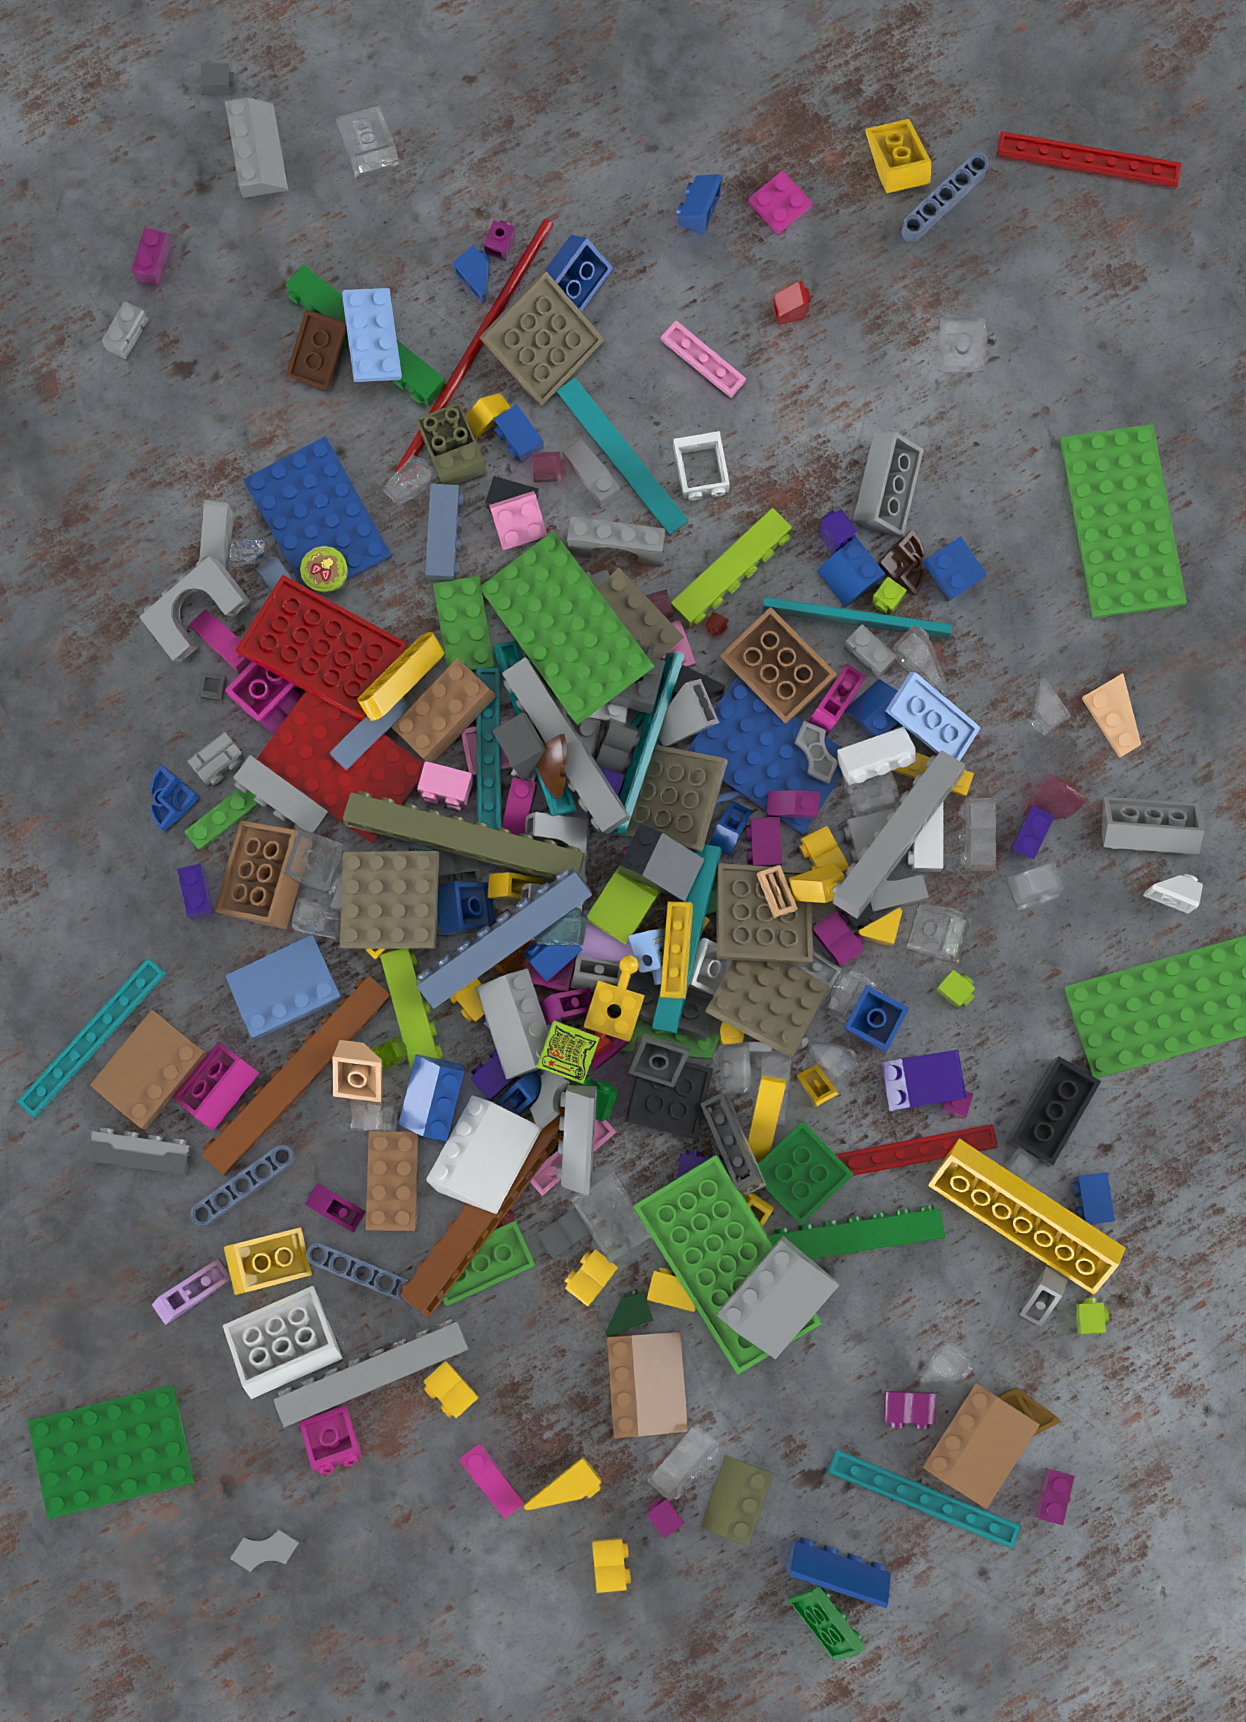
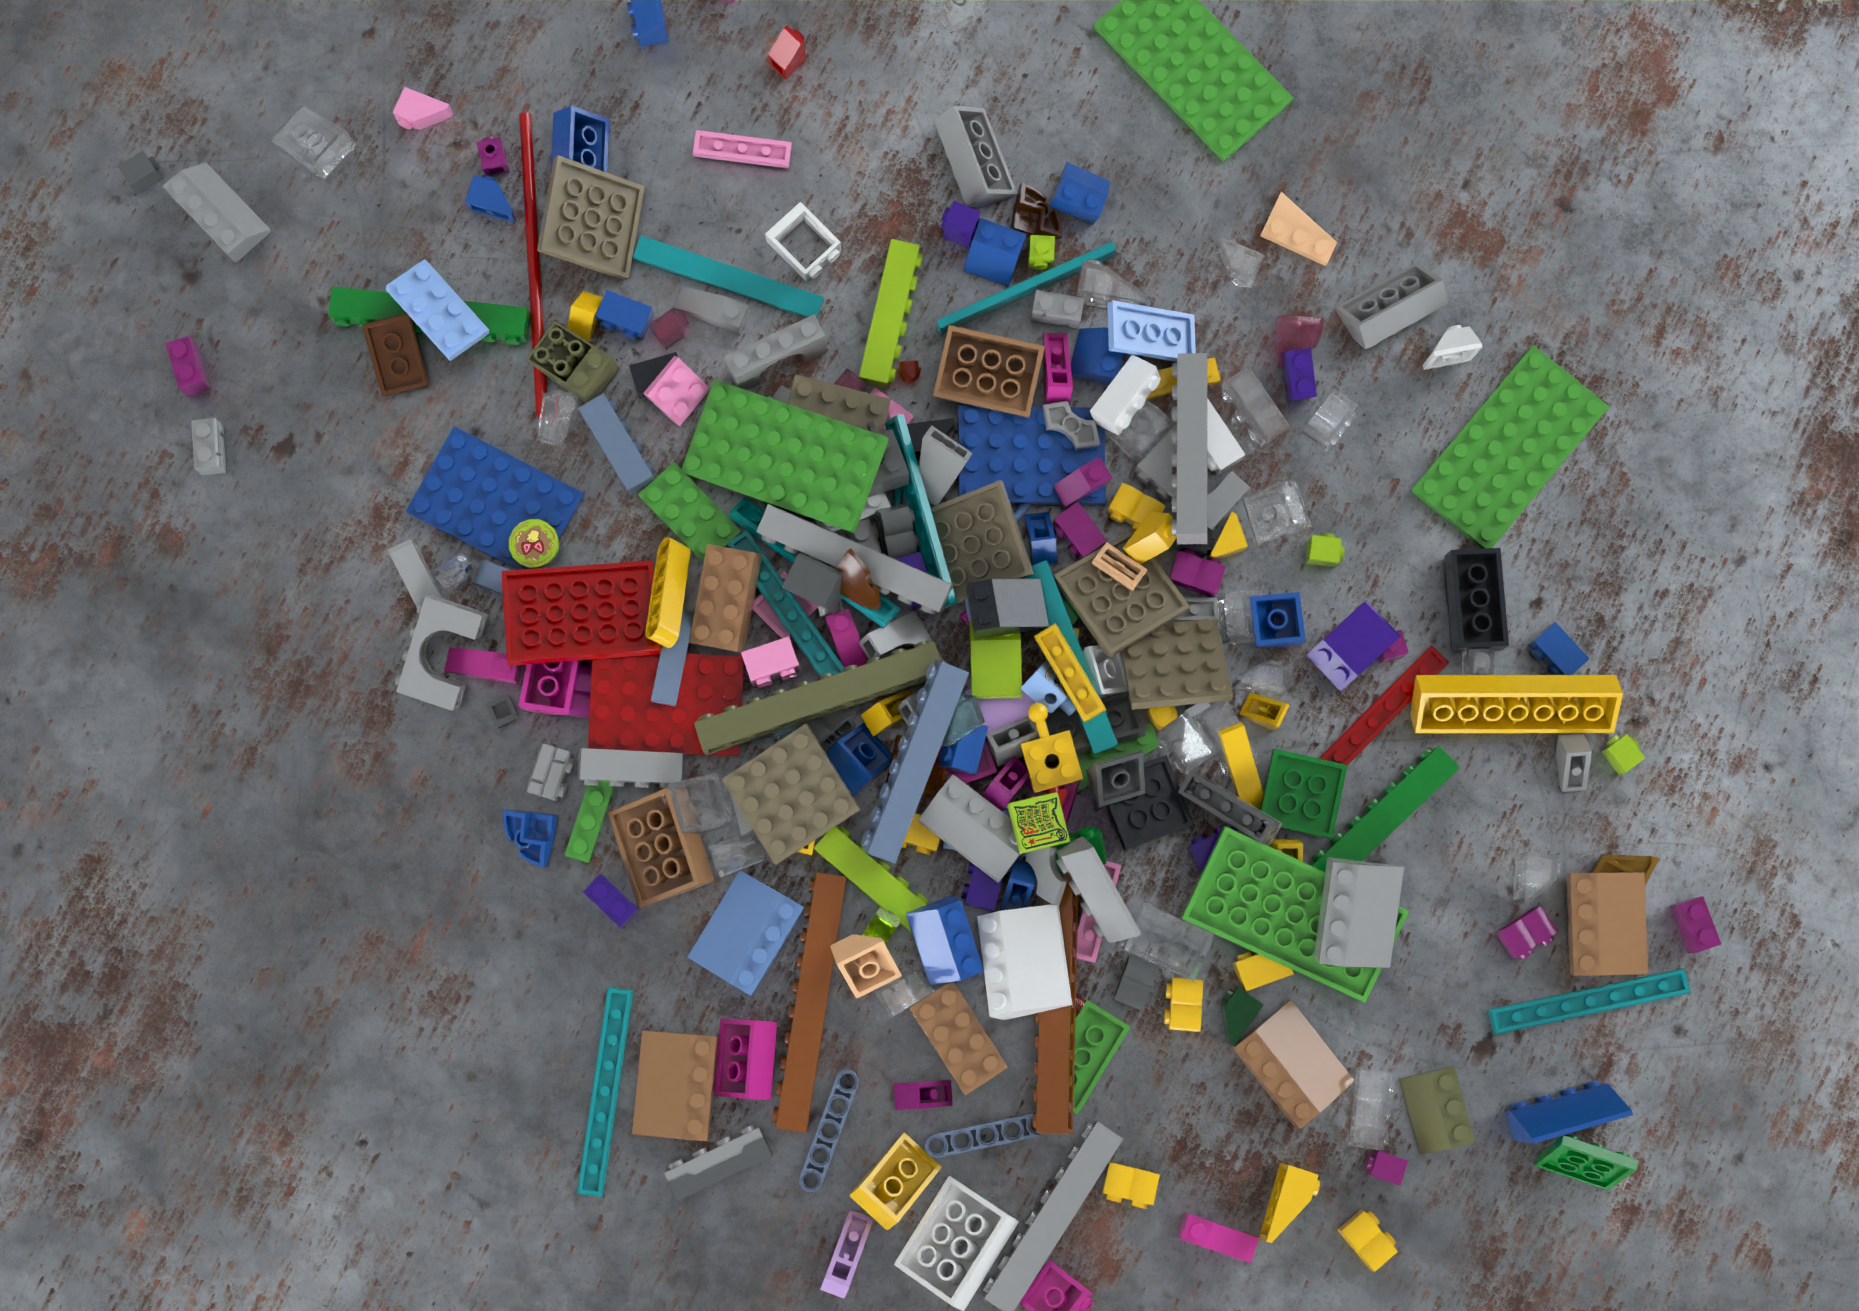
camera: 40 degrees left, 0 degrees up
none -> bright pink slope [393,87,453,130]

